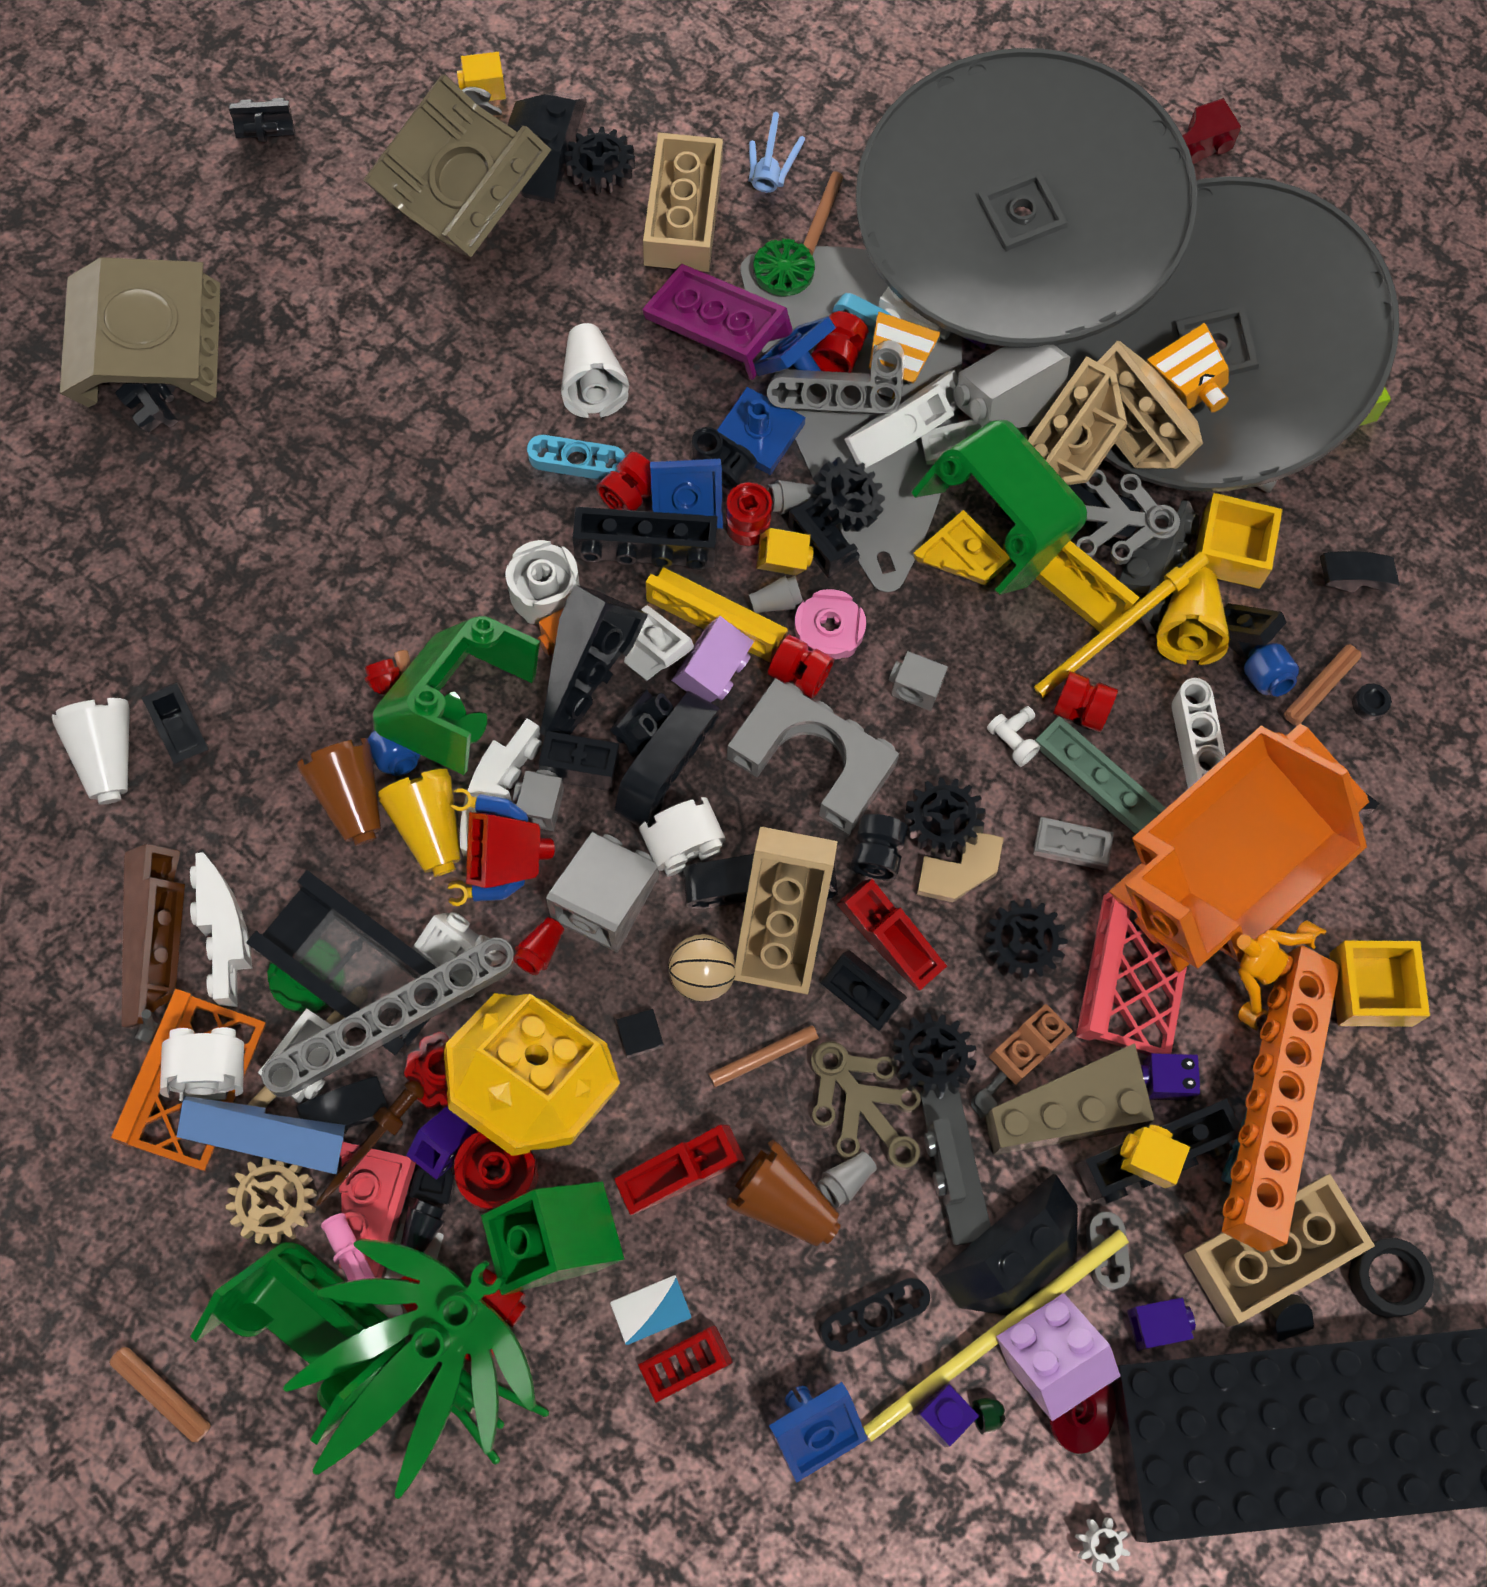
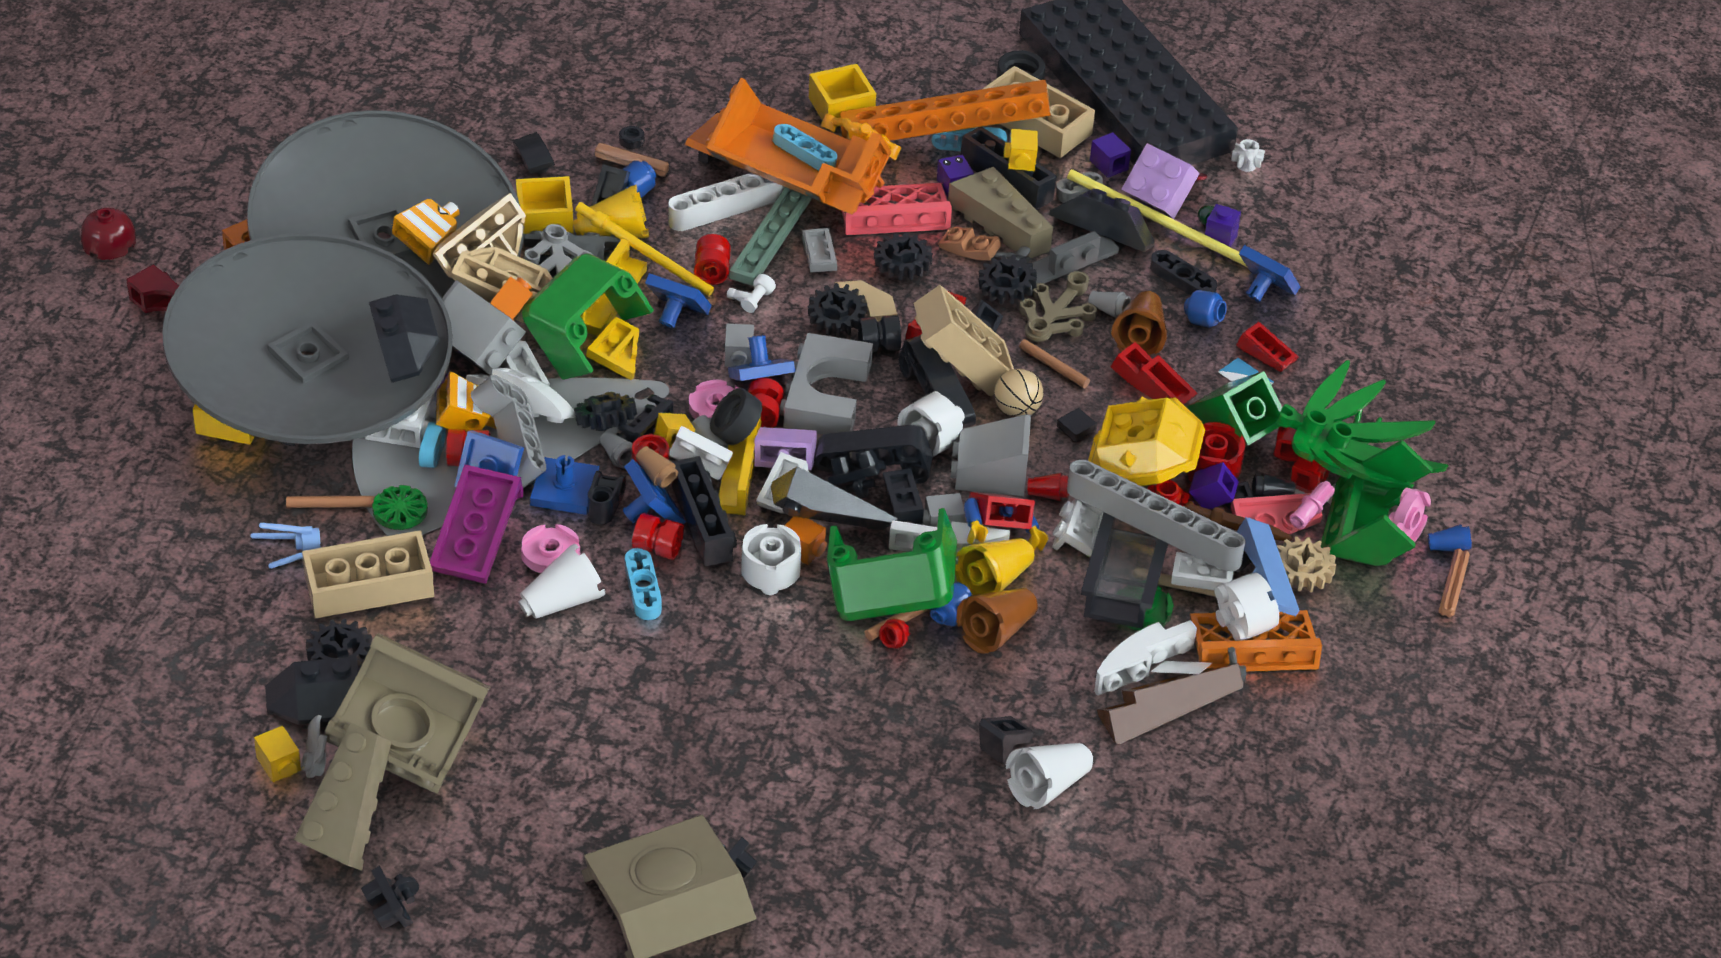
camera: 110 degrees left, 25 degrees down
none -> dark red cylinder [81,208,136,260]
none -> dark tan wedge [294,723,391,871]
none -> black wedge [369,294,439,383]
none -> orange brick [490,276,533,321]
none -> bright pink plate [521,524,581,573]
none -> medium nougat cone [636,446,678,488]
none -> blue tile [645,273,712,328]
none -> white bracket [670,426,733,480]
none -> black tyre [710,388,762,445]
none -> tile [728,335,795,381]
none -> medium azure beam [772,124,838,171]
none -> white sticker [1151,661,1212,674]
none -> blue head [1184,290,1227,327]
none -> bright pink plate [1388,487,1431,542]
none -> blue cone [1428,524,1472,552]

